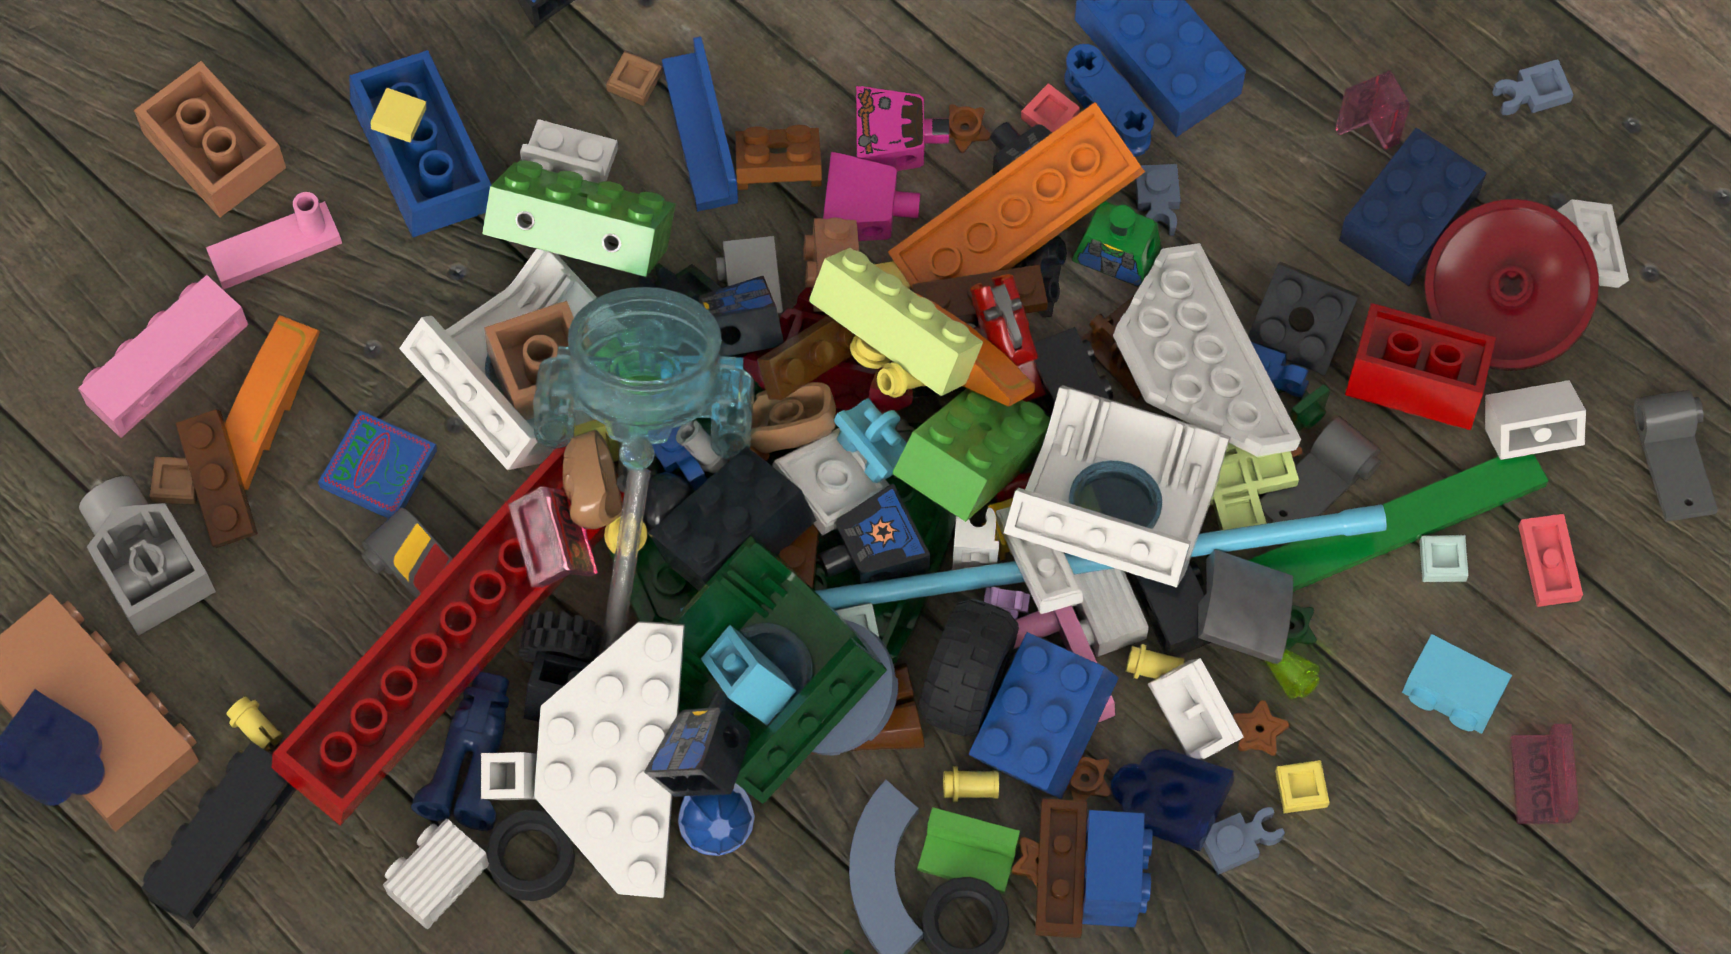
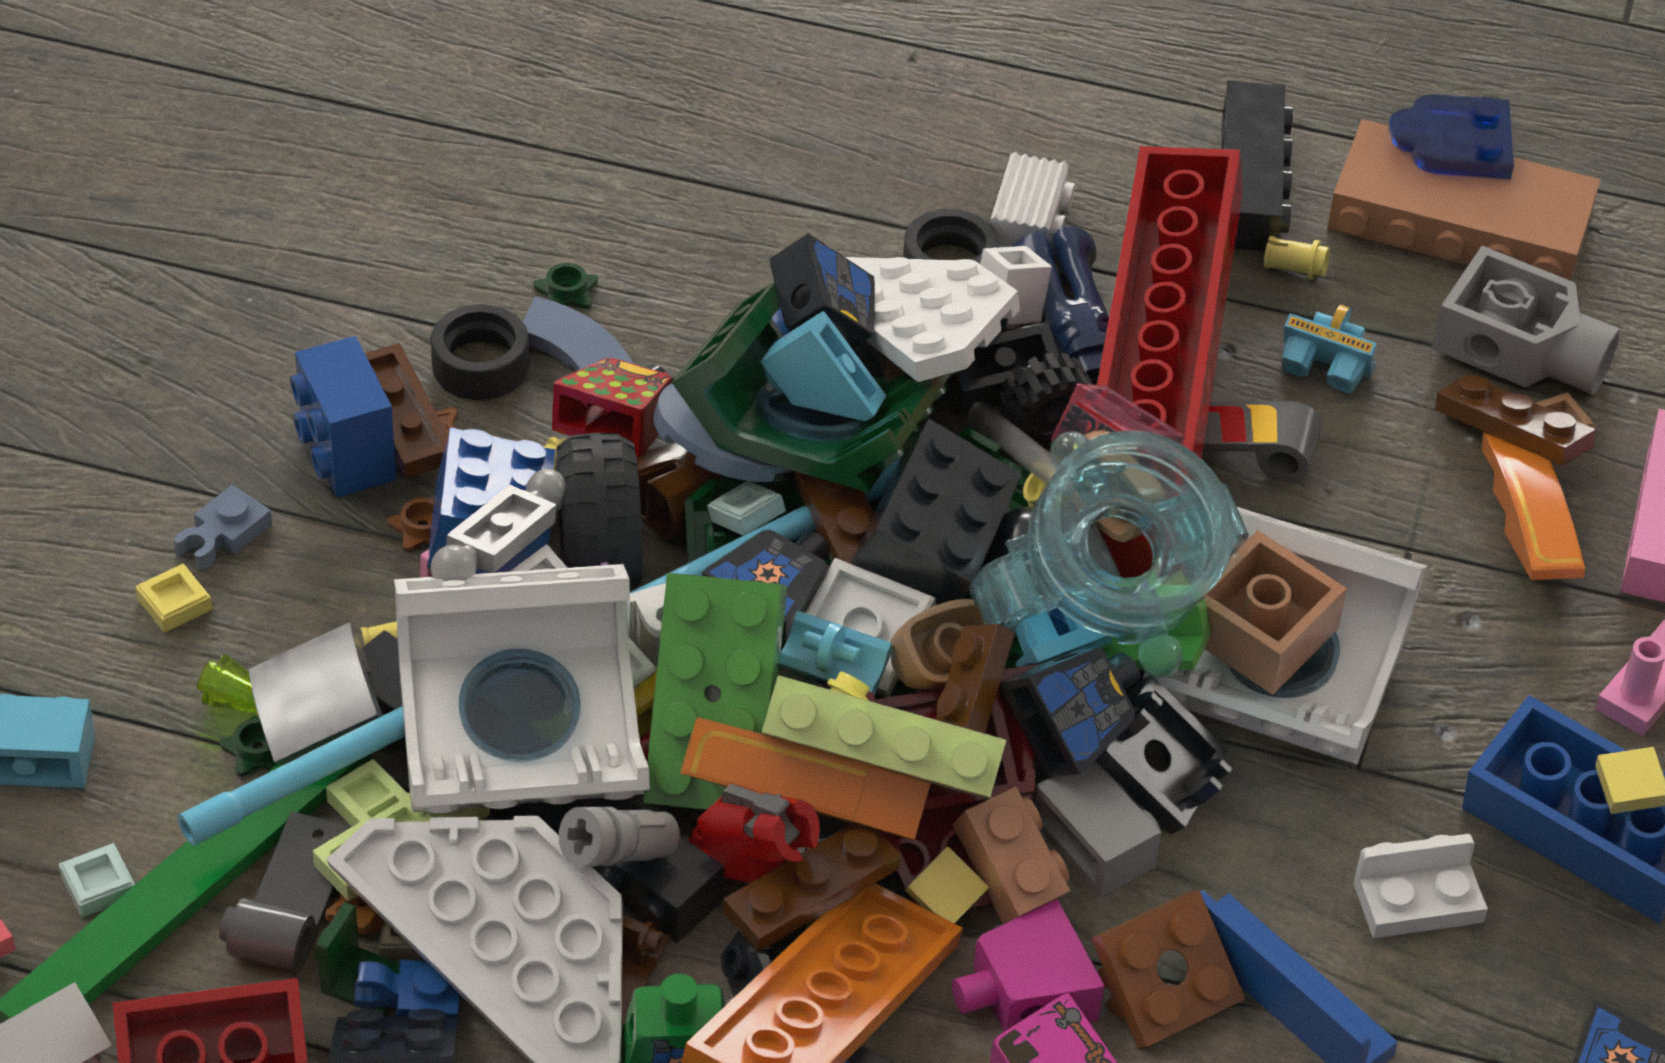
camera: 150 degrees right, 20 degrees down
blue tile [318,410,437,518] -> none
piece [482,160,676,277] -> none
medium nougat tile [606,51,662,106] -> none
bright green panel [917,807,1020,894] -> none
clear blue plate [1111,749,1234,851] -> none
white hinge [1148,658,1244,762] -> none
dark orange plate [1233,700,1289,756] -> none
none -> light grey plate [431,469,566,582]
none -> red torso [552,358,673,458]
none -> light grey axle [559,807,679,866]
none -> medium azure hips [1282,304,1377,394]

